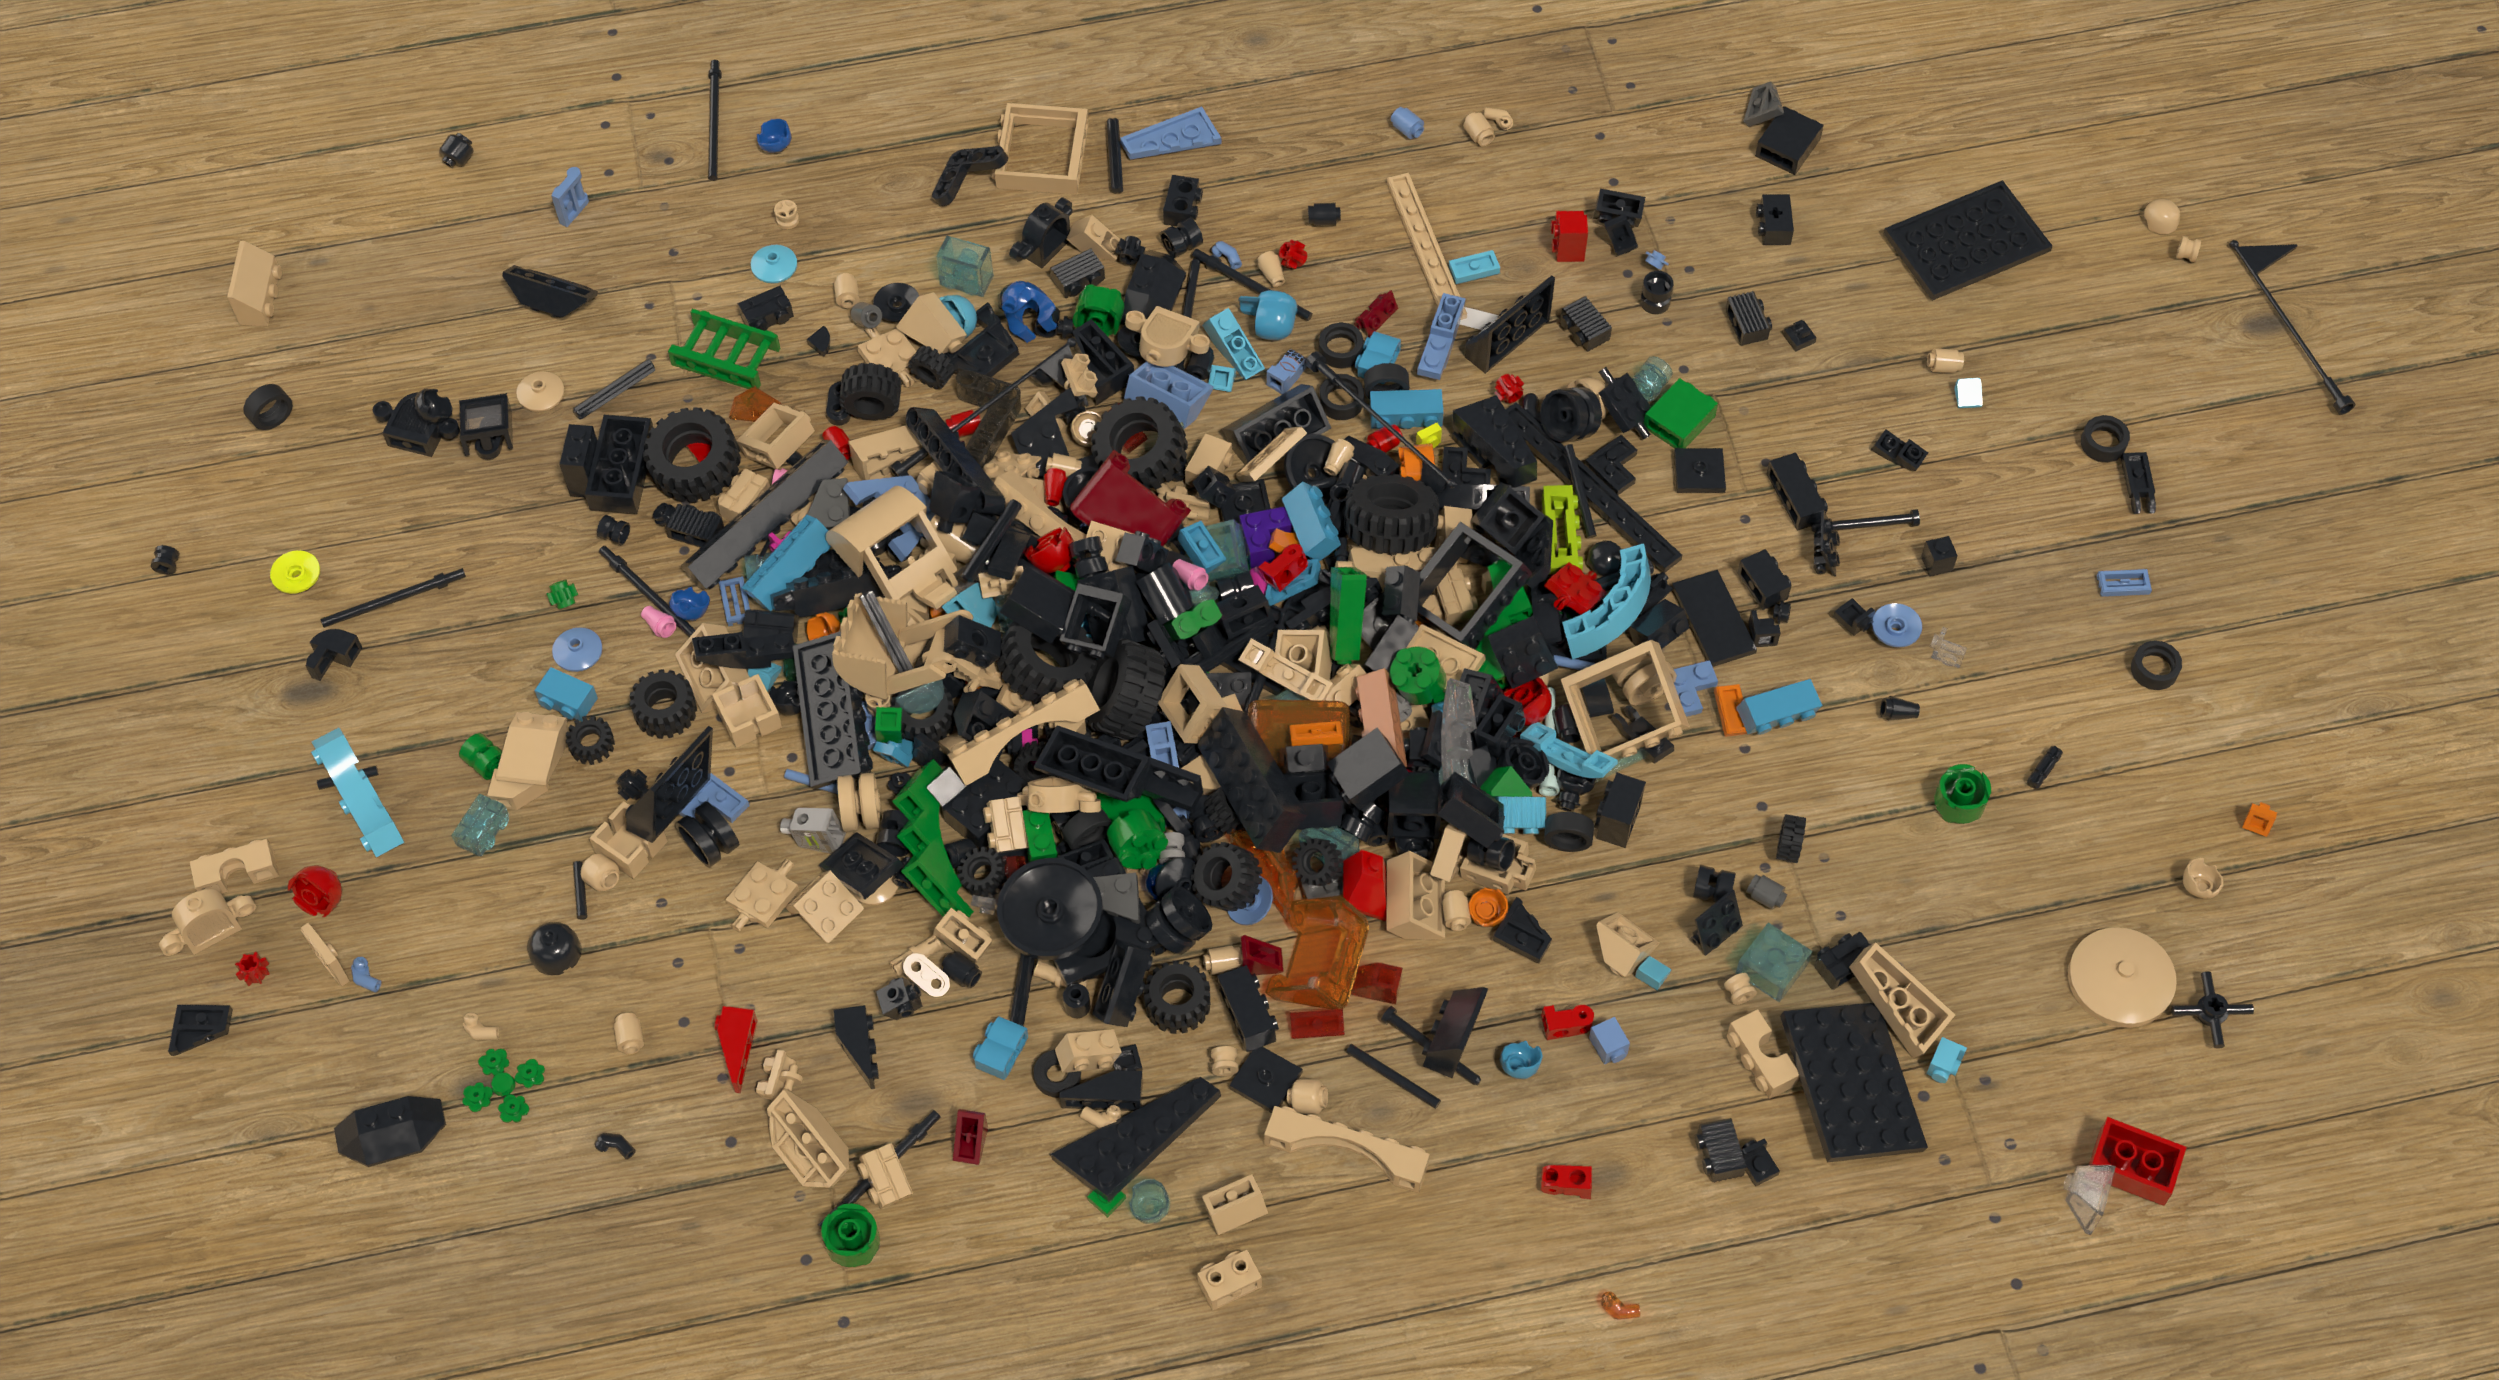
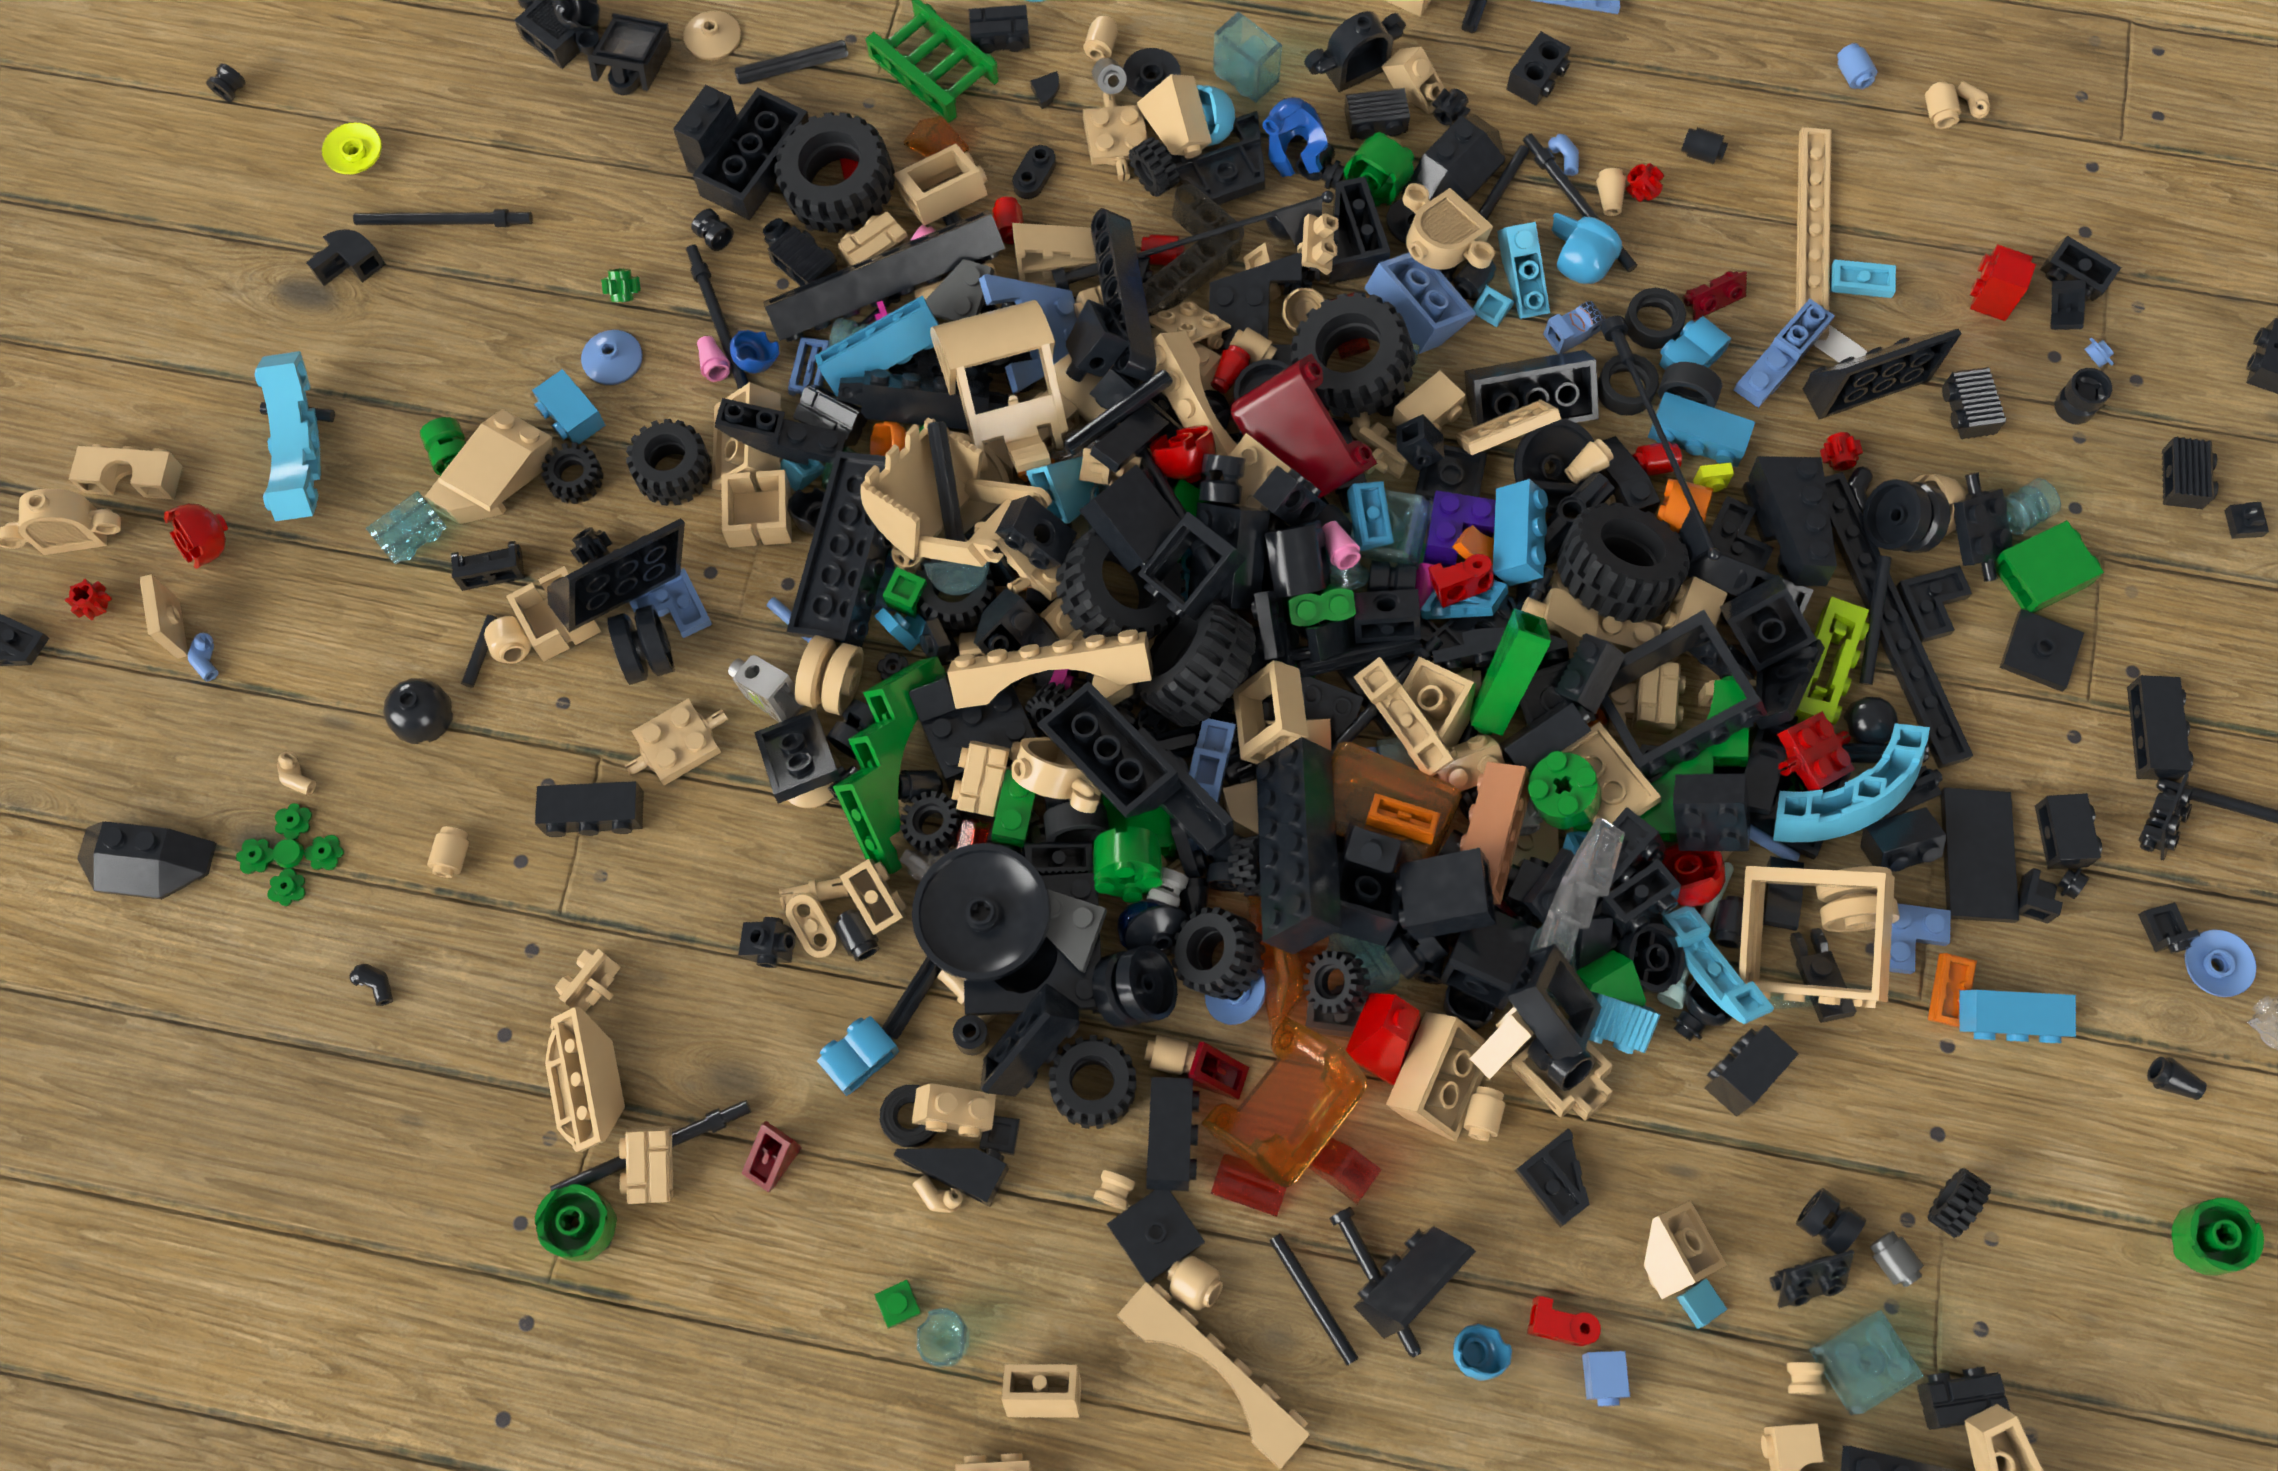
camera: 25 degrees right, 10 degrees up
red slope [715,1006,758,1094] -> none
tan bracket [785,870,864,943] -> none
black slope [834,1005,879,1089] -> none
black tyre [839,363,902,421] -> none
black wing [1051,1077,1221,1202] -> none
black wheel [1160,217,1203,258] -> none
orange hair [1468,887,1508,927] -> none
black tyre [1544,812,1594,852] -> none
none -> black hinge [451,541,525,591]
none -> black brick [535,781,644,837]

